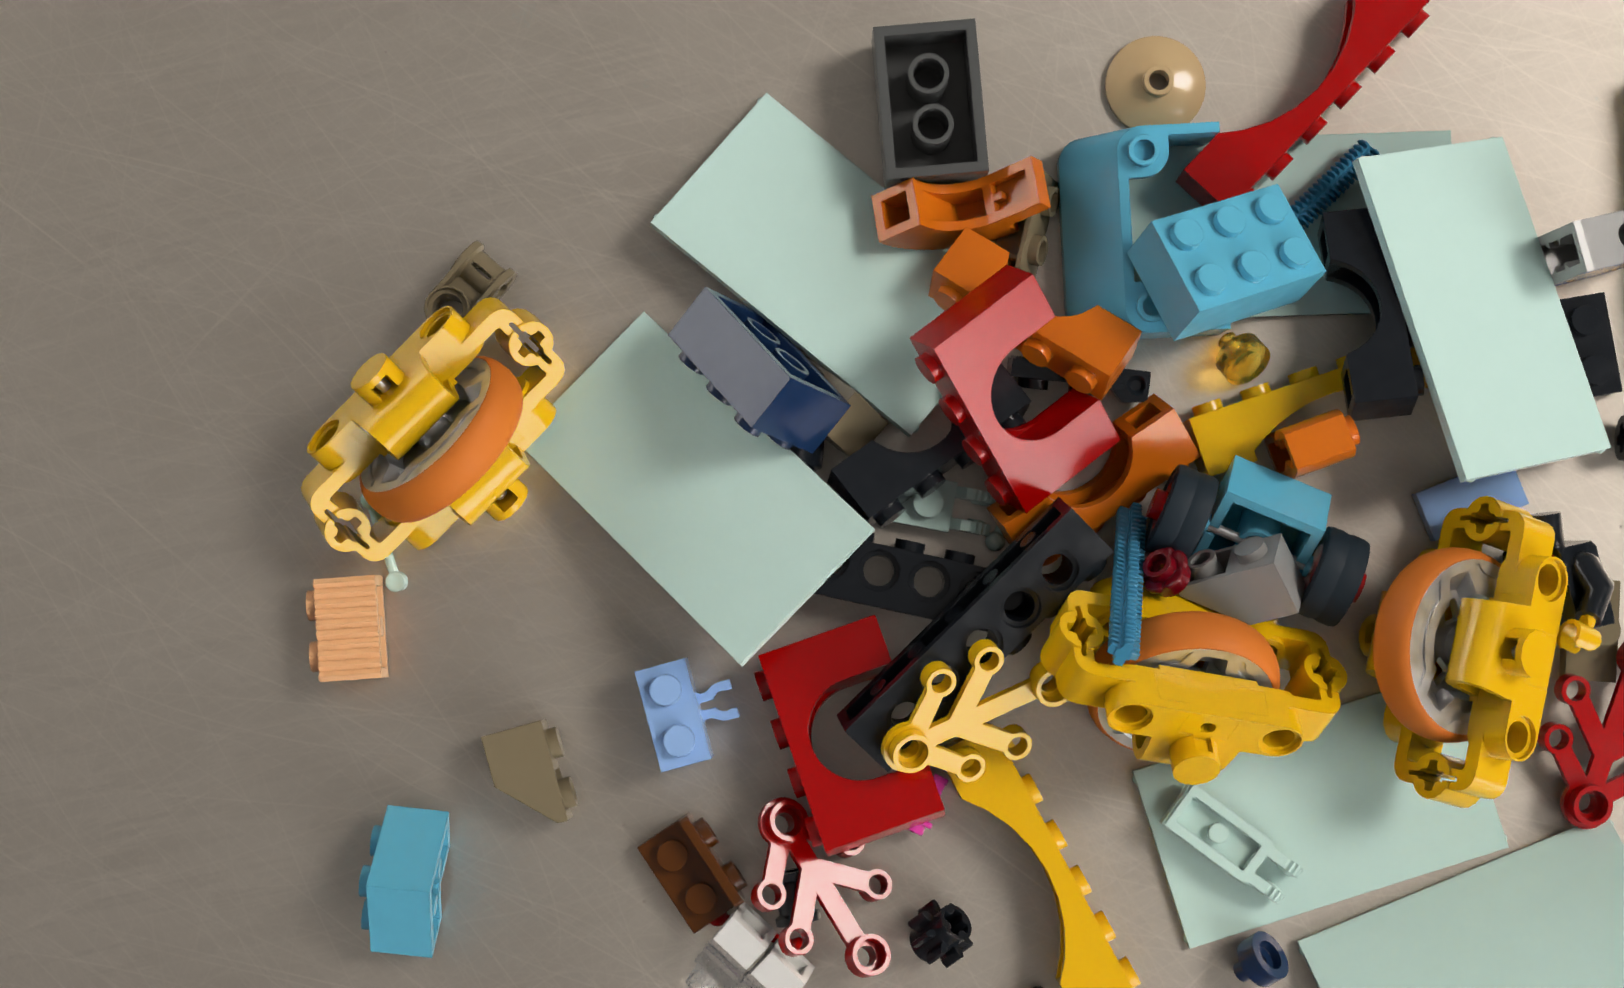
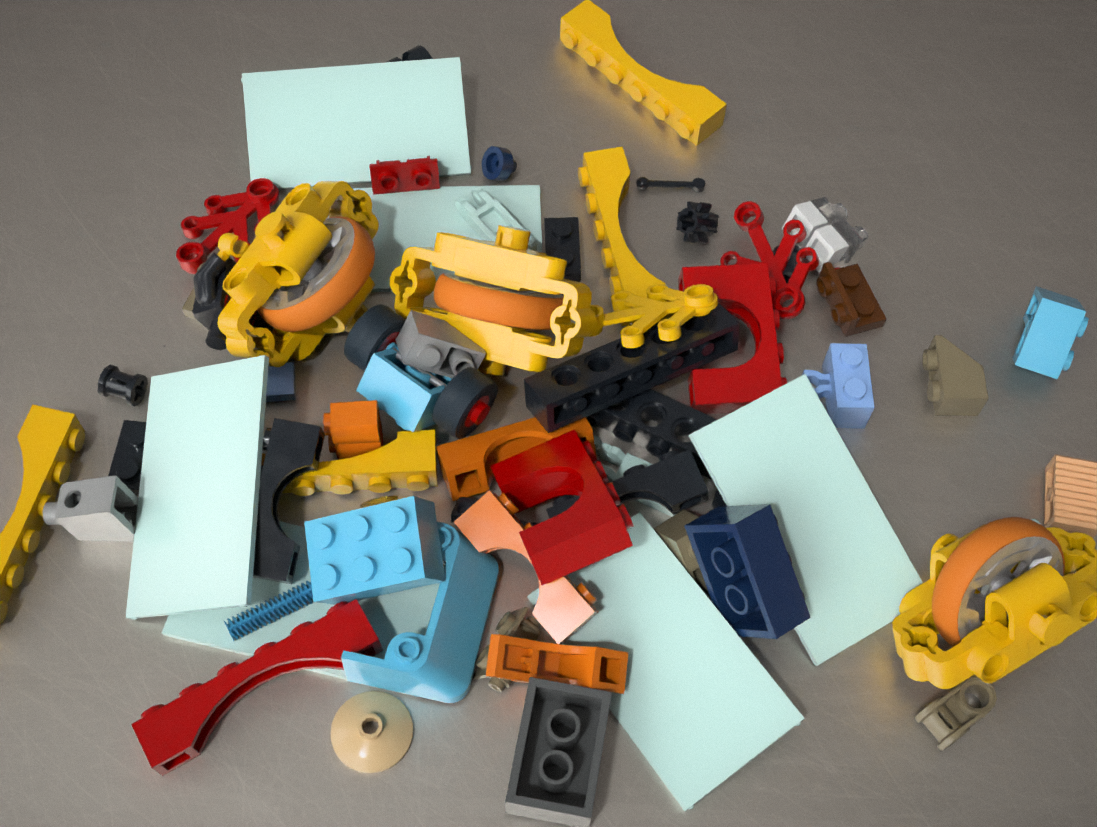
camera: 165 degrees left, 25 degrees down
dark azure axle [1107,502,1147,666] -> none
dark red plate [1143,547,1191,597] -> none
none -> red hinge [369,156,440,195]
none -> black hinge [544,217,581,296]

